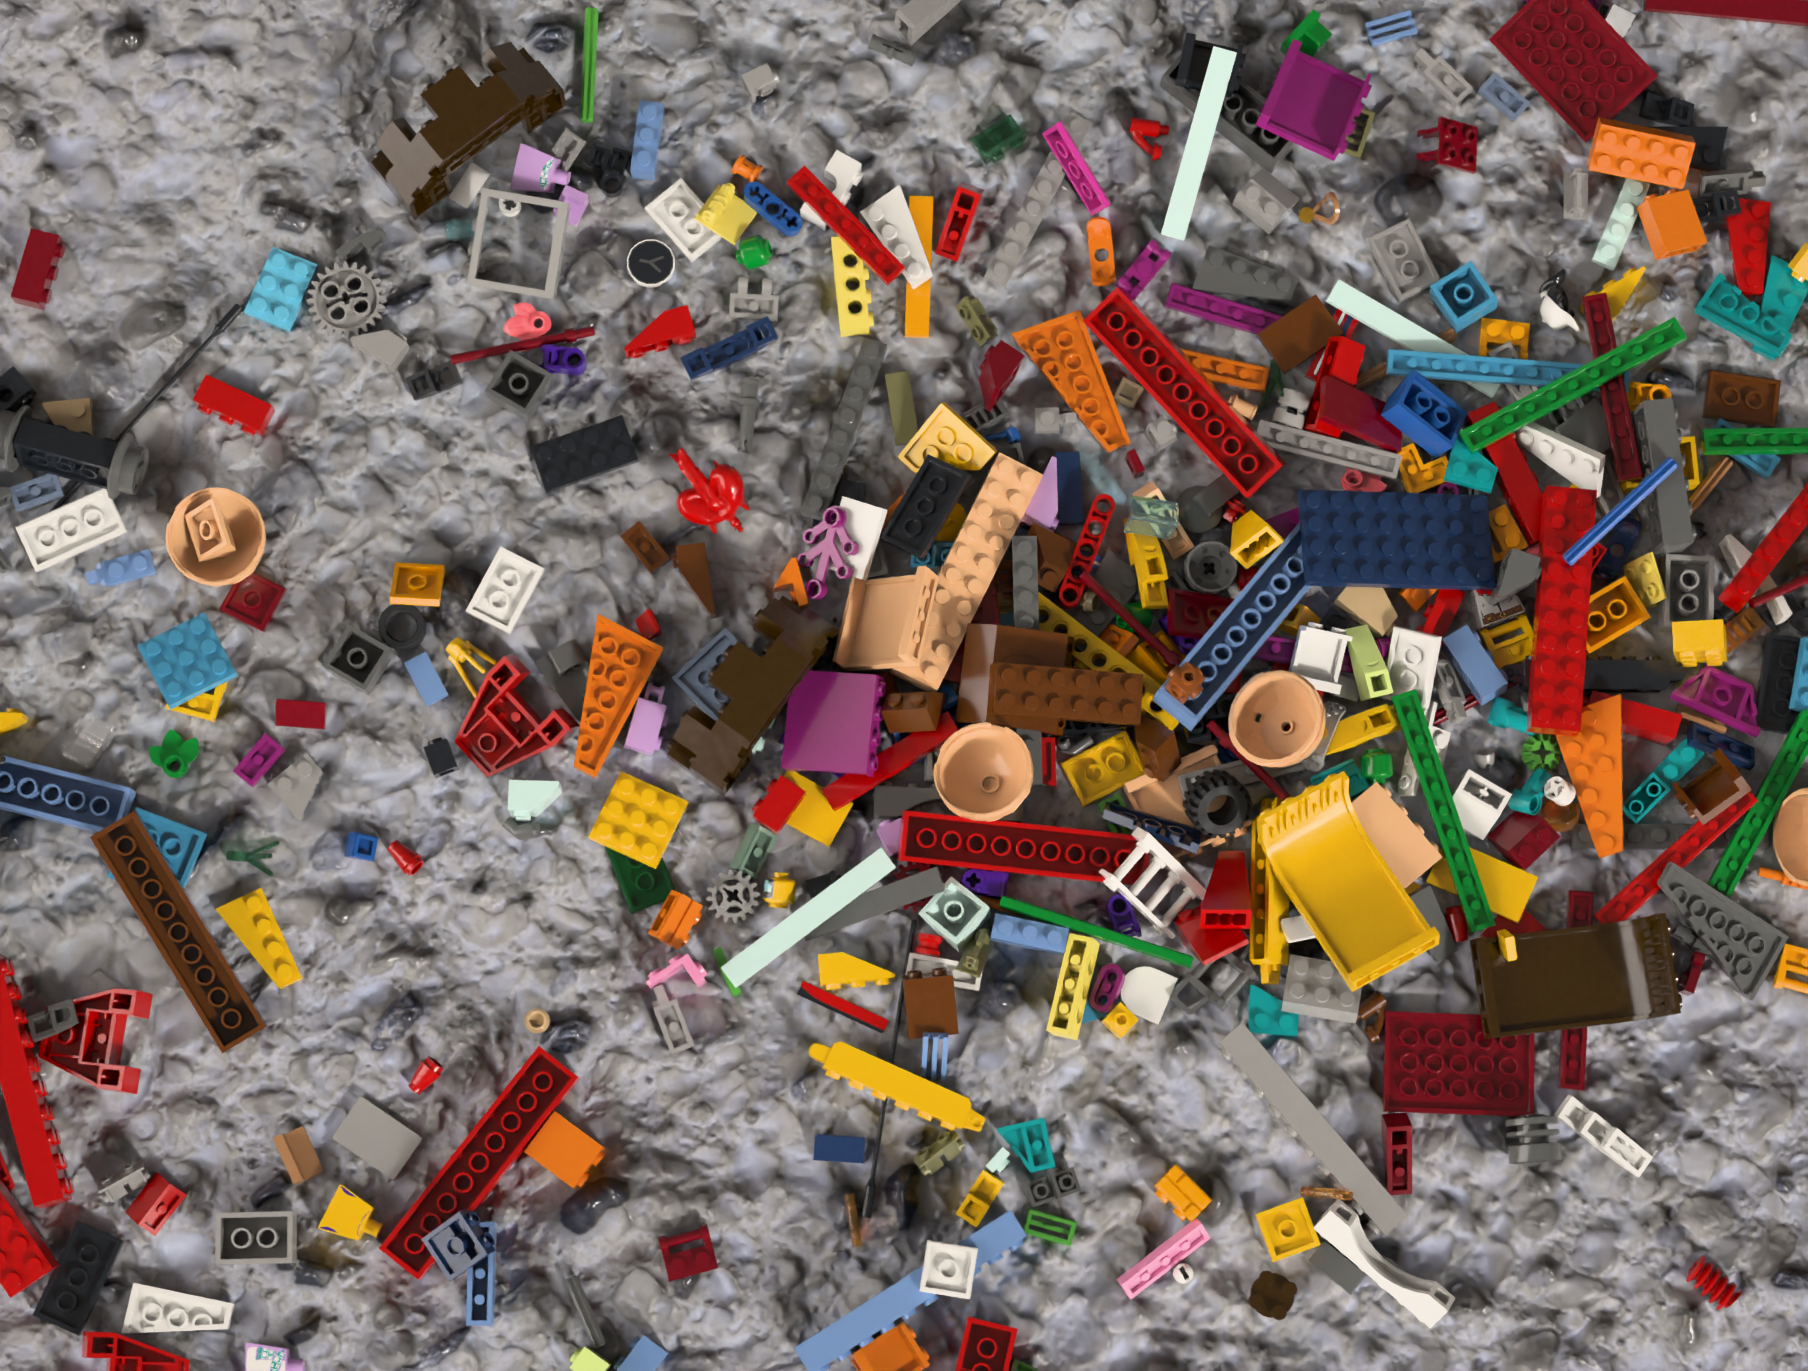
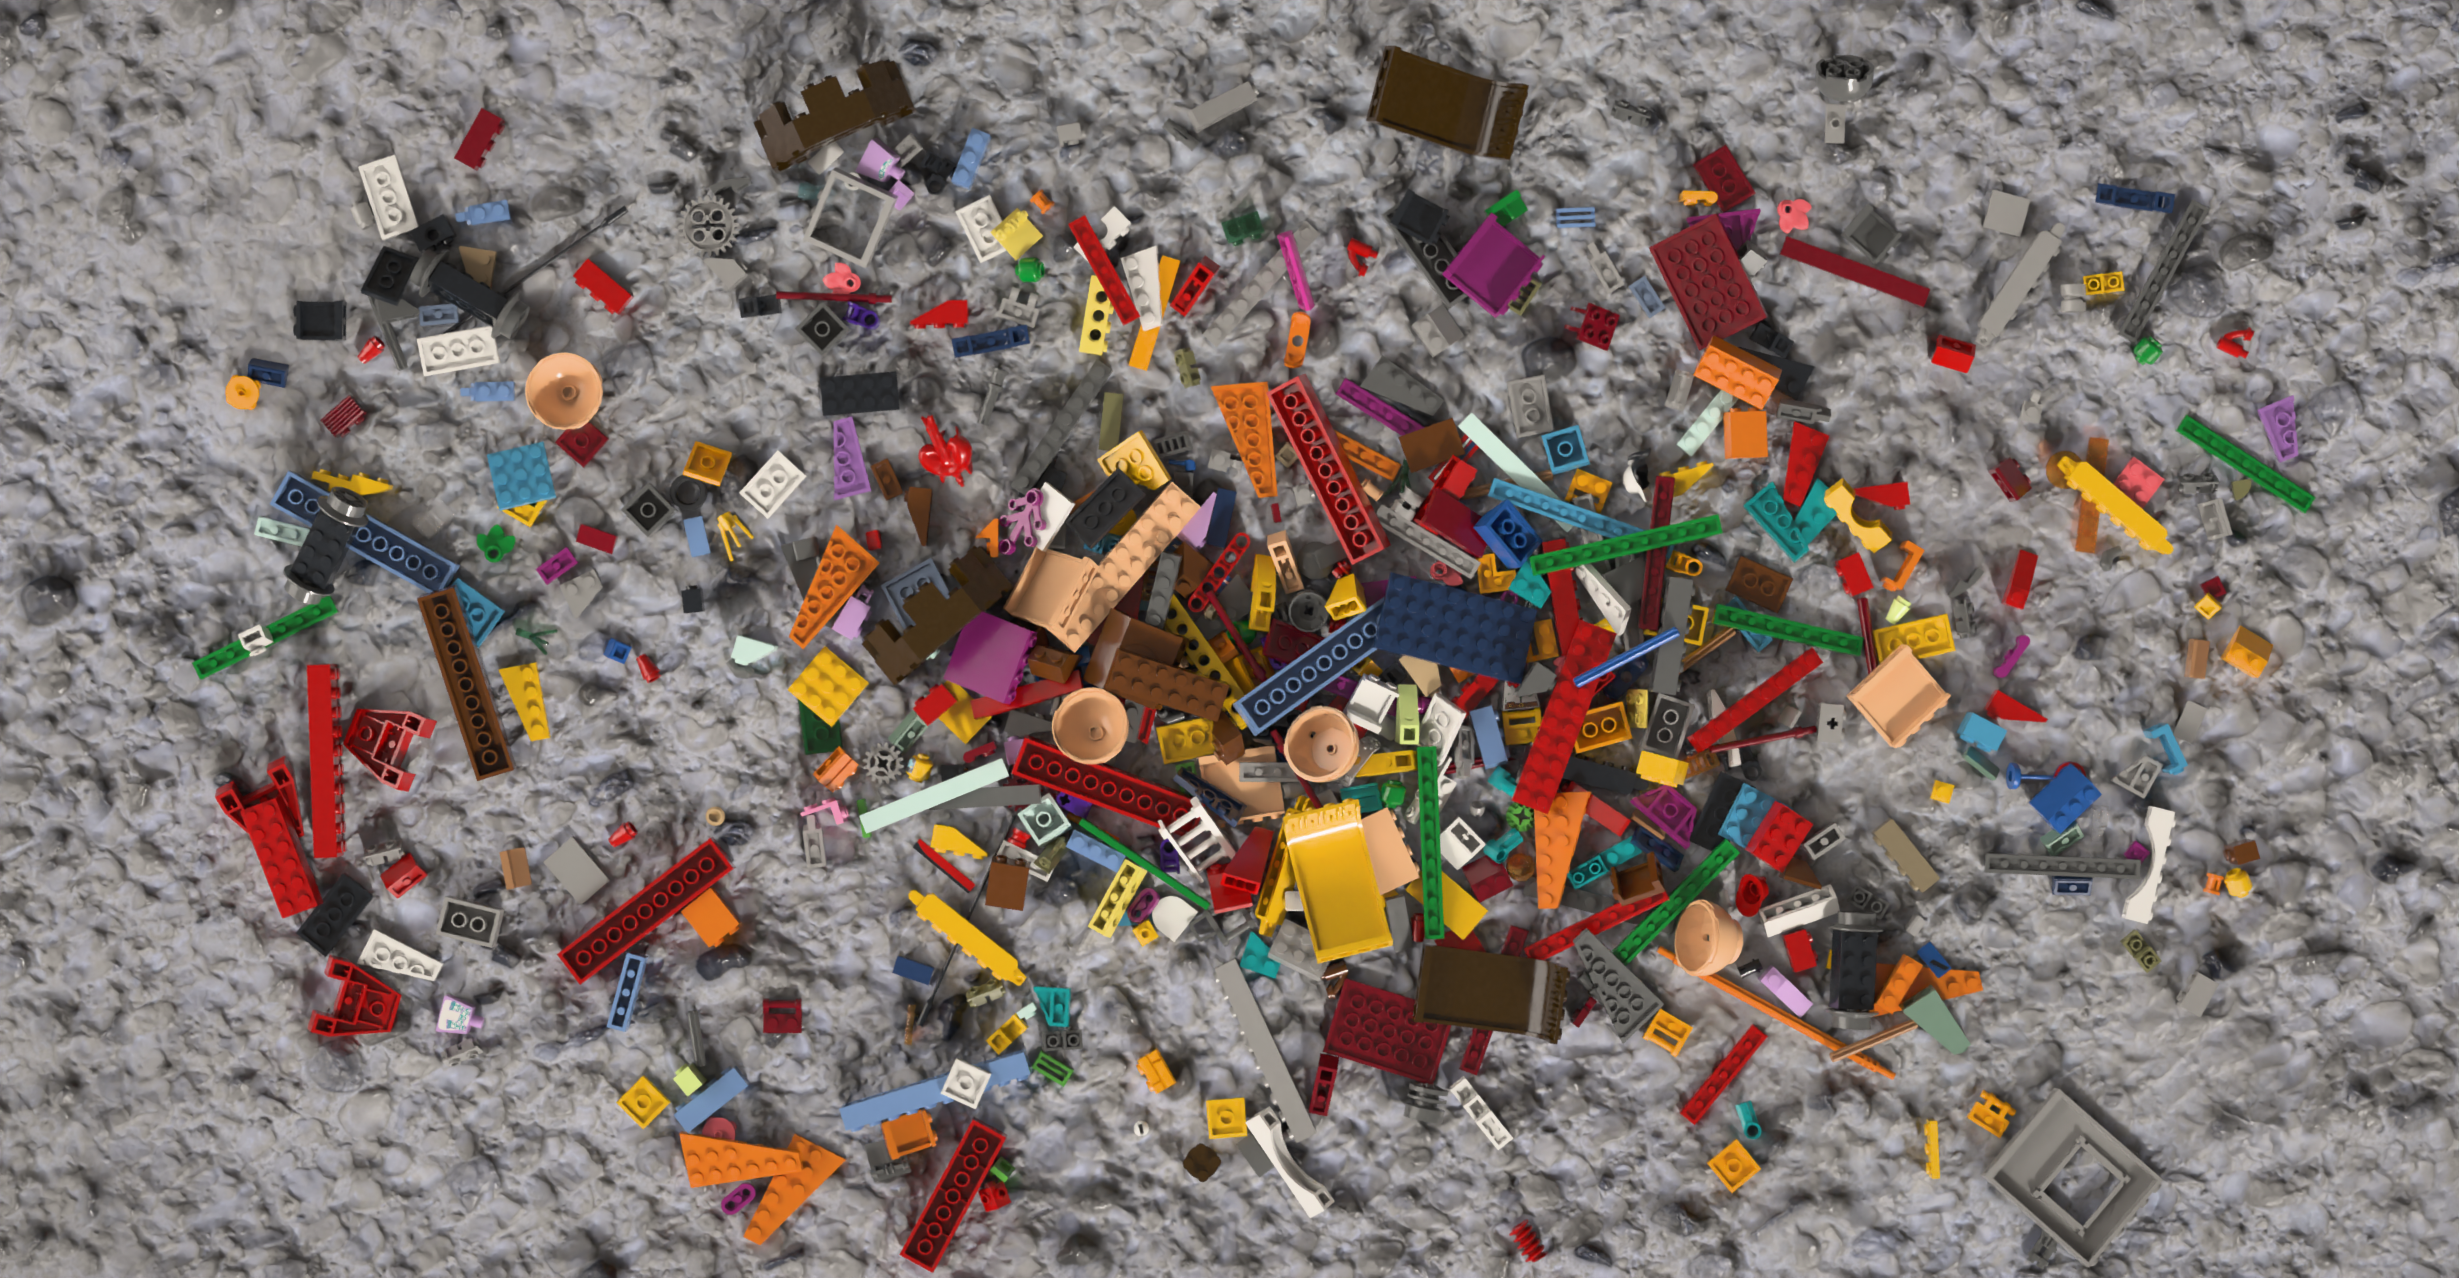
camera: 25 degrees right, 10 degrees up
dark grey slope [27,998,79,1042] -> none
light nougat slope [184,498,237,562] -> none
medium azure plate [244,247,319,332] -> none
yellow torso [318,1184,384,1241] -> none
plate [421,1208,495,1282] -> none
red wedge [454,654,580,778] -> none
bright green axle [580,7,598,123] -> none
black tile [627,239,675,288] -> none
blue beam [742,181,803,236] -> none
medium blue tile [921,1032,948,1080] -> none
dark red slope [979,340,1025,412] -> none
magenta plate [1115,238,1172,300] -> none
bright pink plate [1116,1218,1210,1300] -> none
clear light blue panel [1124,495,1179,539] -> none
light aqua tile [1161,46,1237,241] -> none
dark orange brick [1164,661,1205,704] -> none
black tyre [1183,769,1251,838] -> none
medium nougat piece [1298,192,1340,225] -> none
clear orange wheel [1300,1186,1353,1200] -> none
yellow tile [1497,929,1517,962] -> none
white wheel [1544,776,1576,806] -> none
black slope [1692,190,1741,224] -> none
none -> medium blue hinge [455,200,511,226]
none -> medium lavender wing [834,417,872,500]
none -> dark red plate [963,740,998,763]

